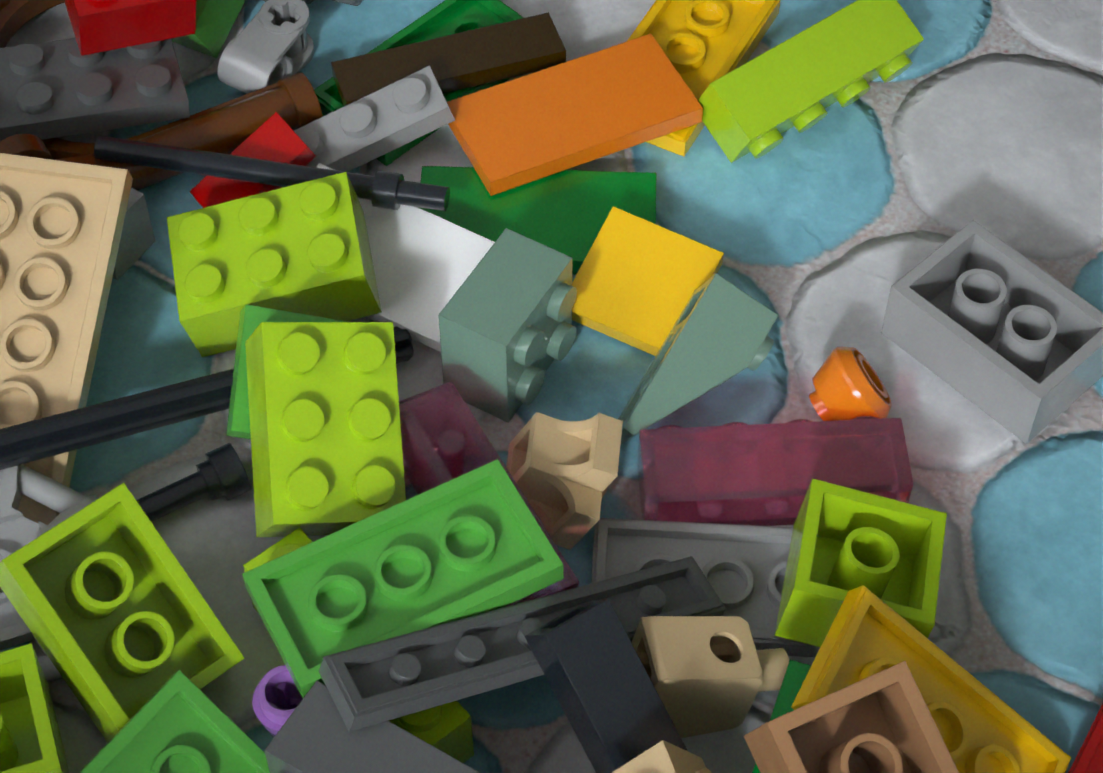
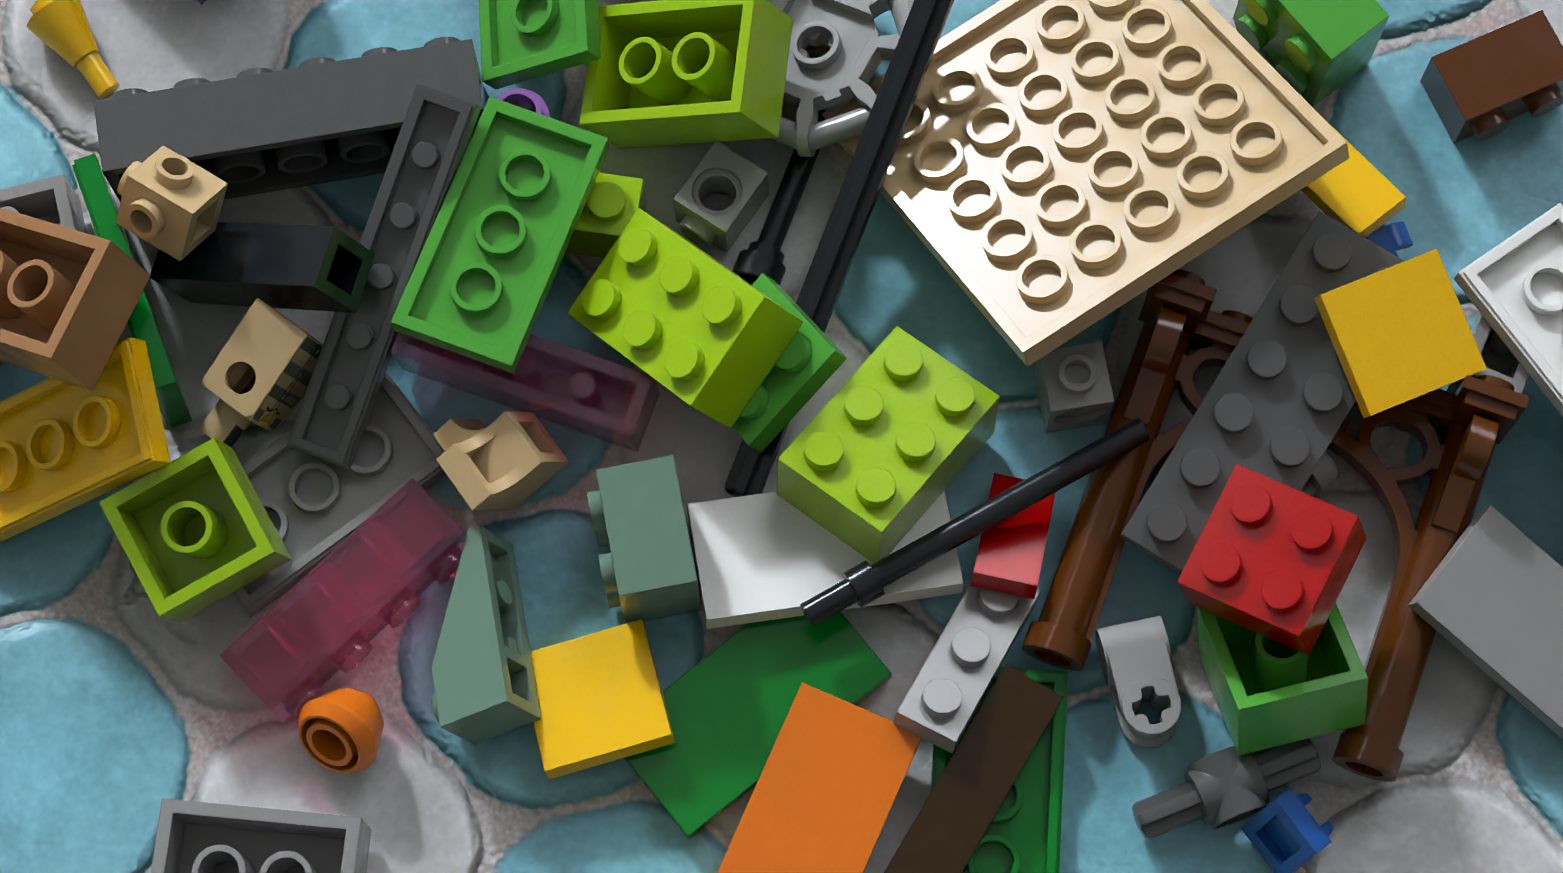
camera: 140 degrees right, 20 degrees up
none -> light grey brick [673,140,769,253]

